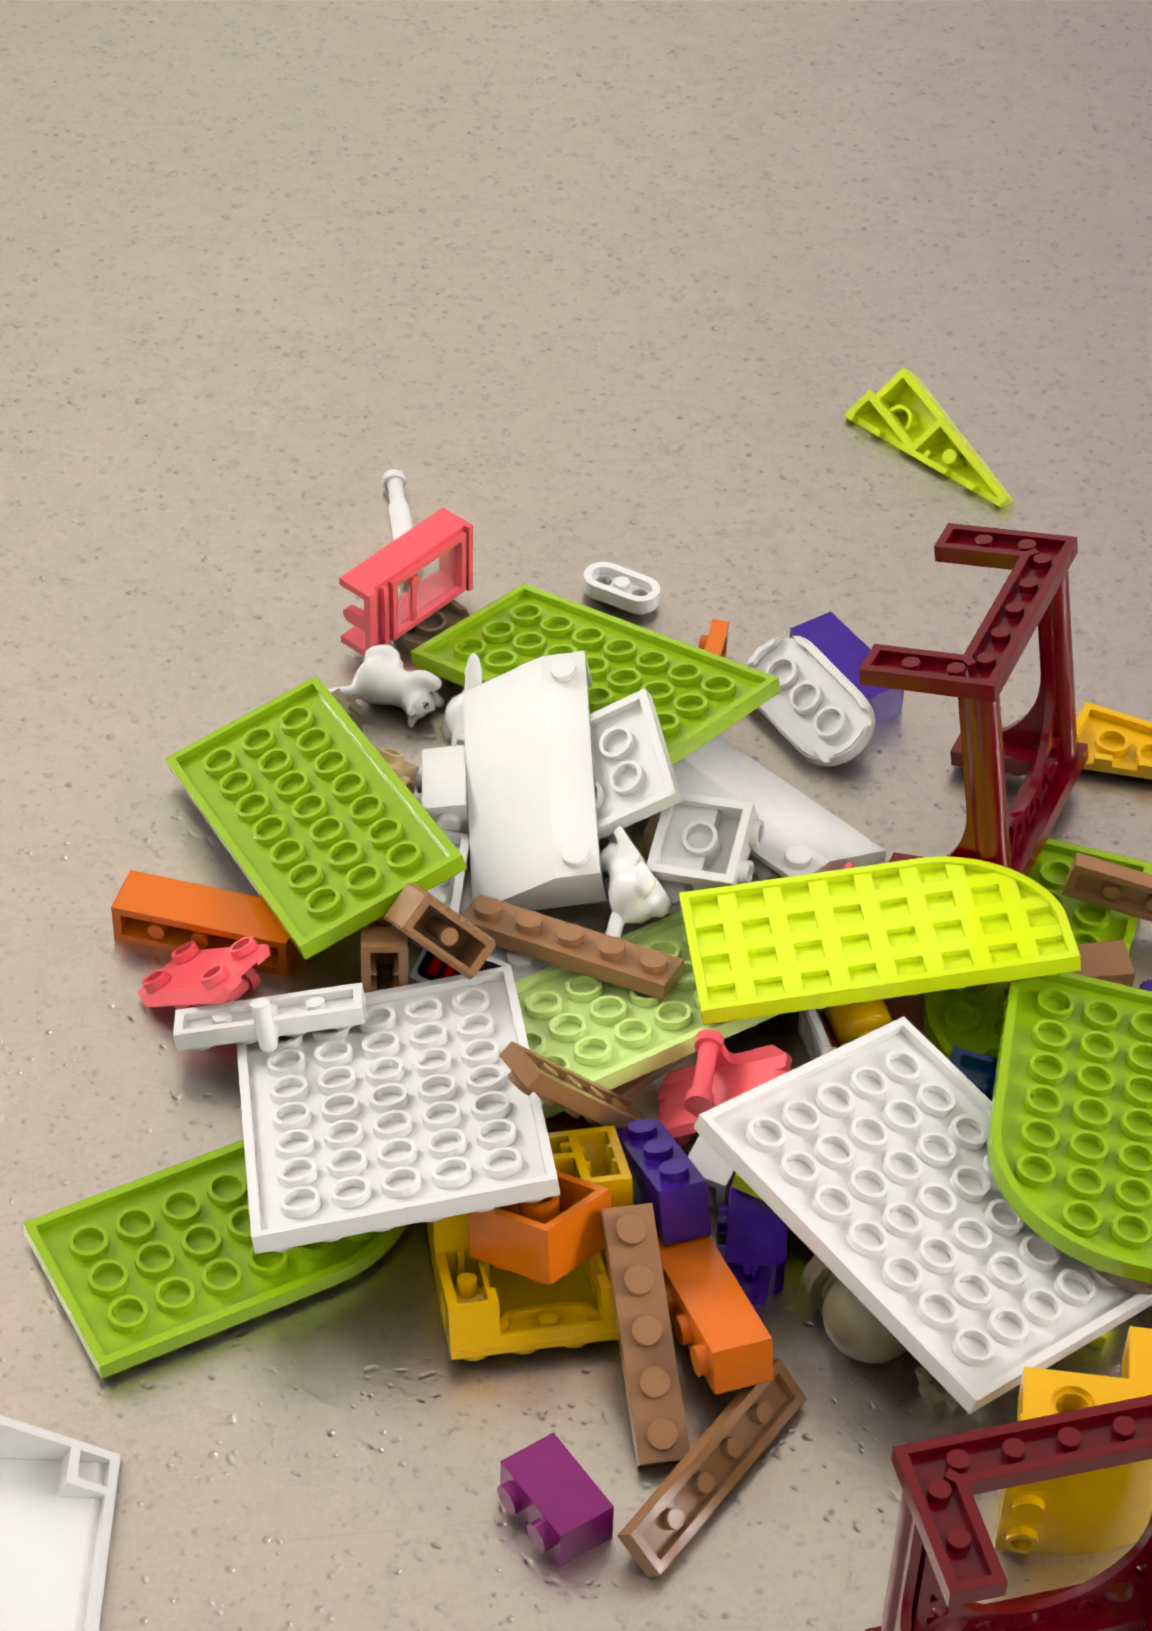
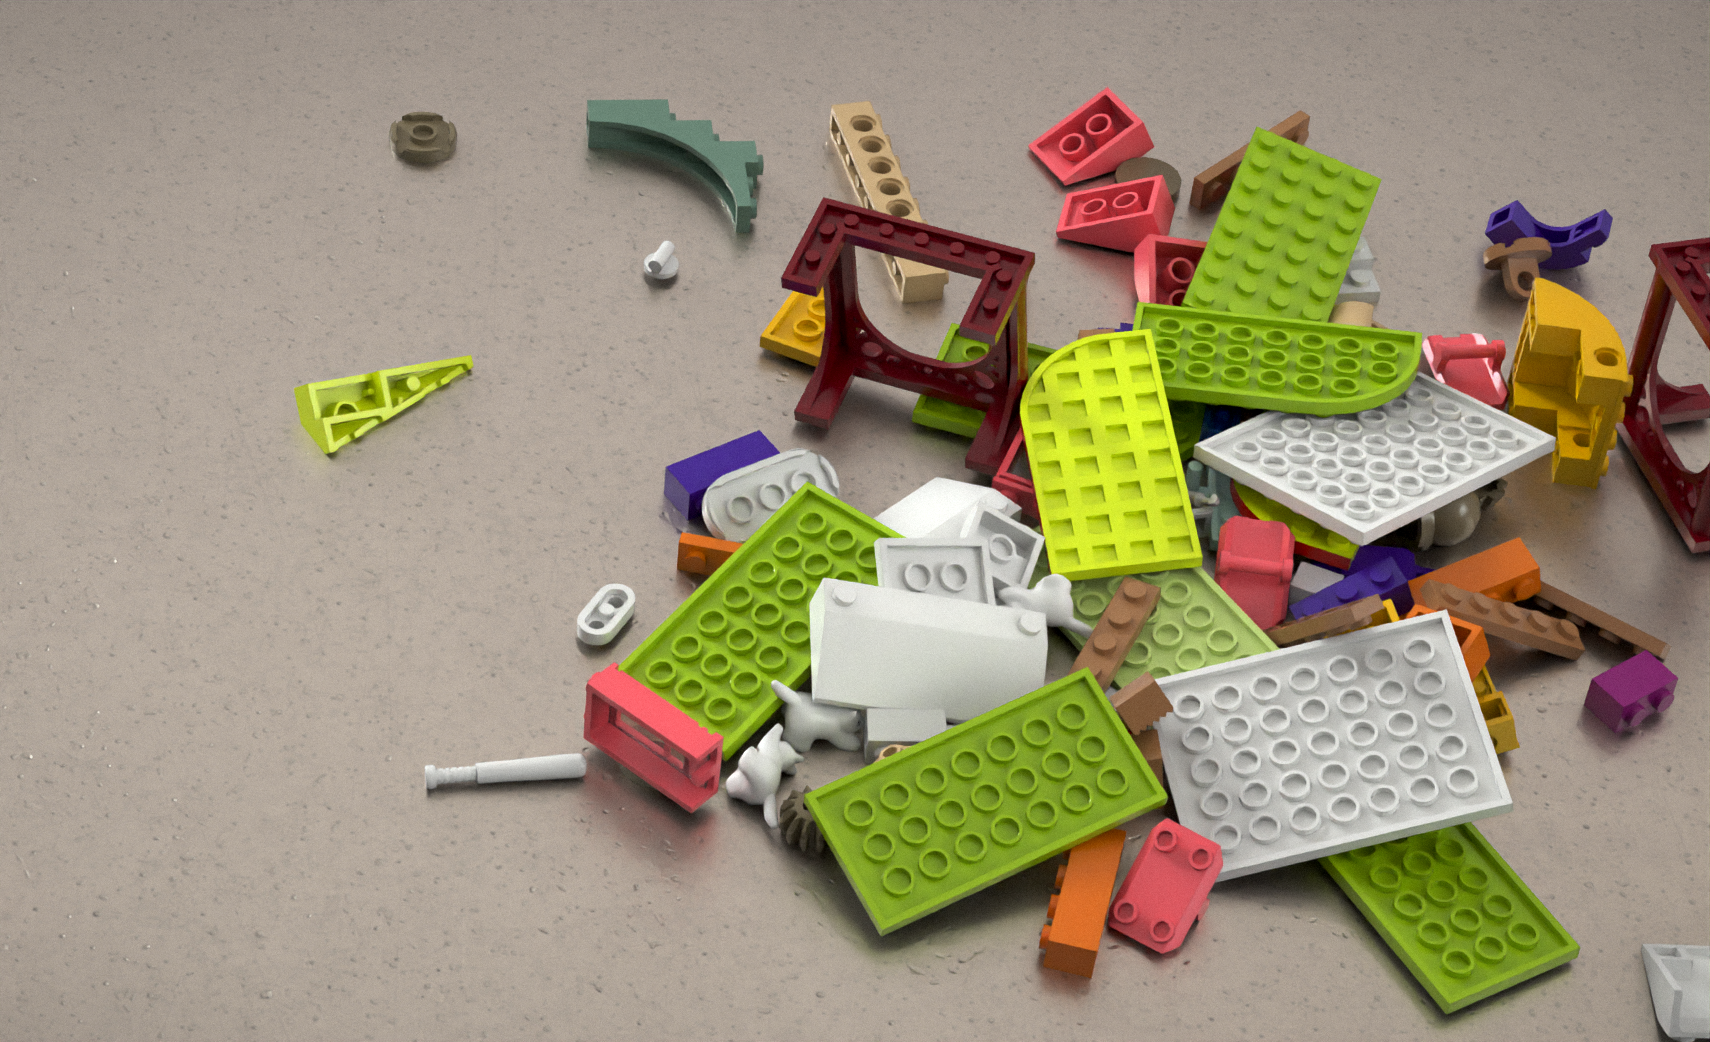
camera: 95 degrees left, 0 degrees up
white plate [173,982,366,1053] -> none

